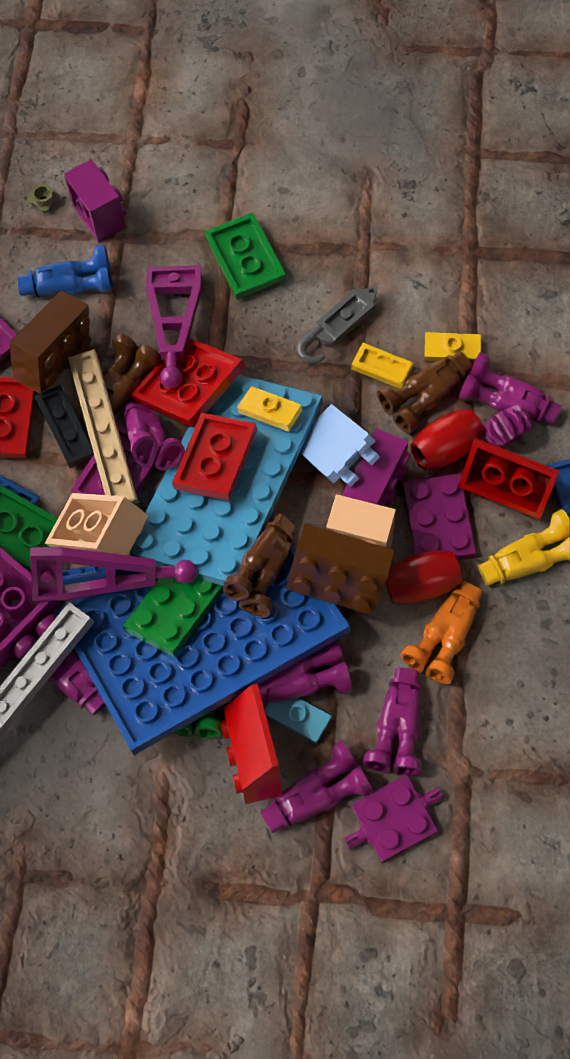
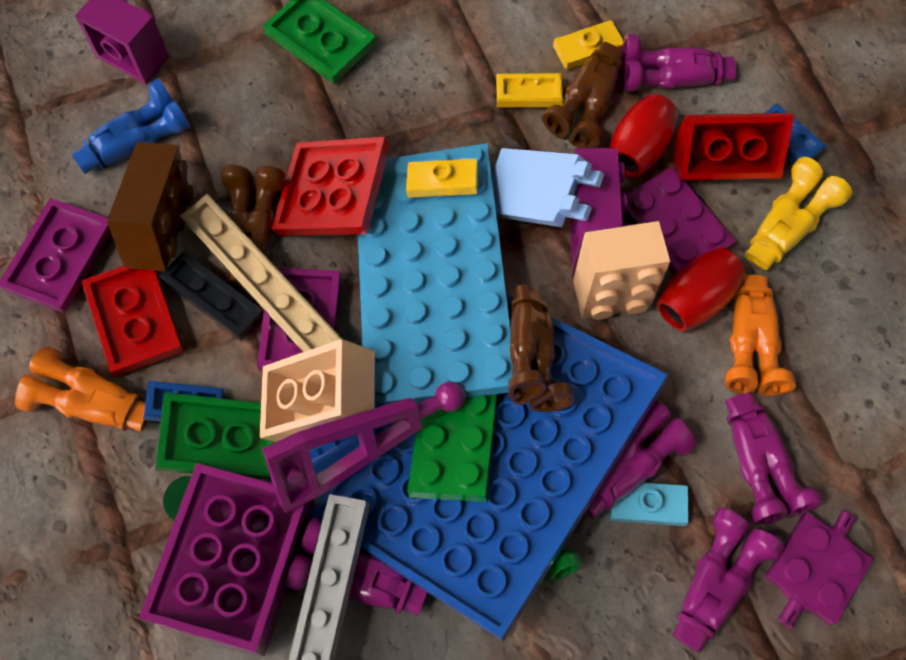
camera: 30 degrees left, 0 degrees up
olive plate [28,184,60,212] -> none
magenta piece [124,403,185,470] -> none
magenta plate [146,265,202,389] -> none
red plate [172,413,257,501] -> none
red slope [220,684,283,804] -> none
reddish brown brick [285,523,394,615] -> none
dark grey plate [296,286,378,364] -> none
magenta gear [484,405,534,449] -> none

